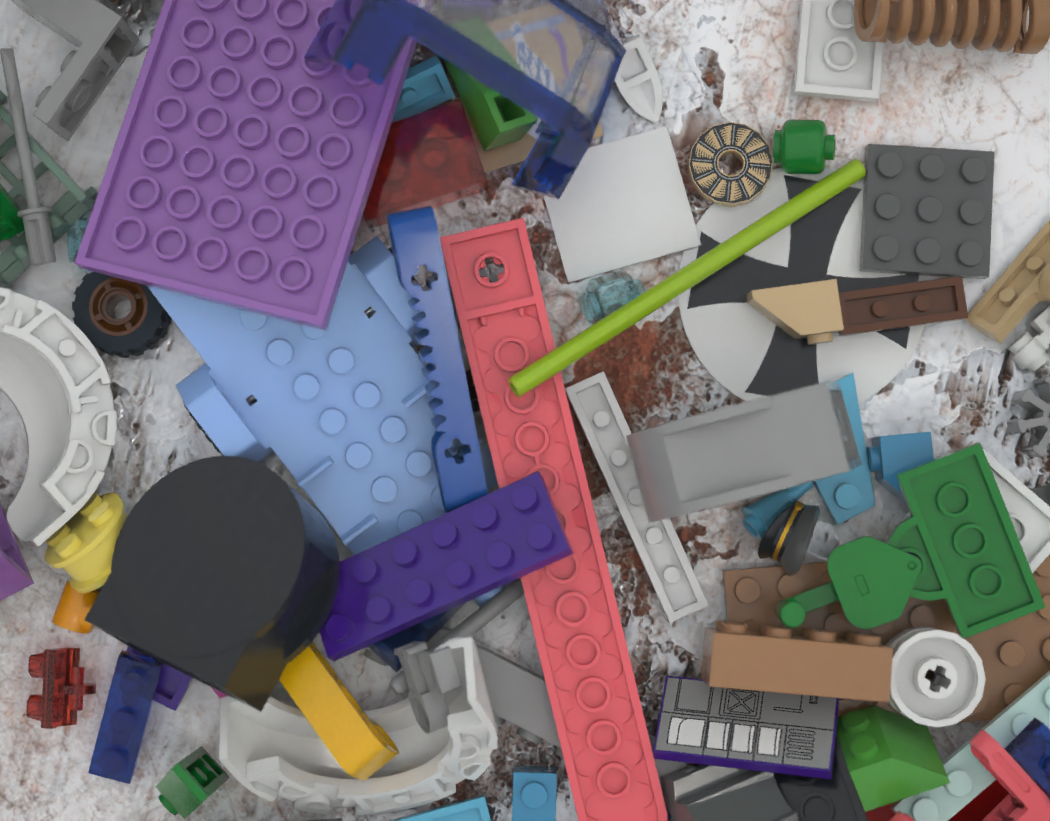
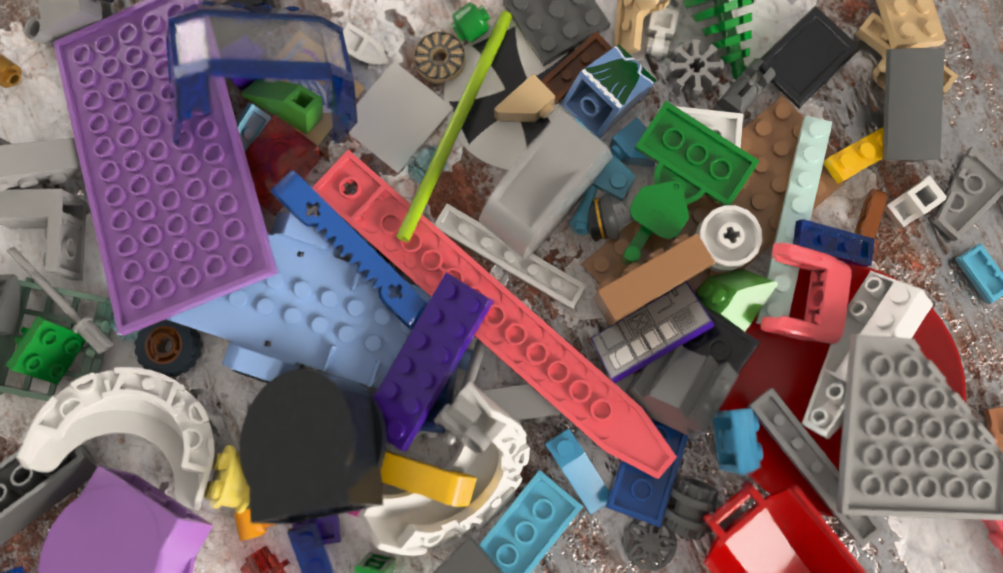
camera: 30 degrees left, 5 degrees down
none -> medium blue slope [560,44,657,139]

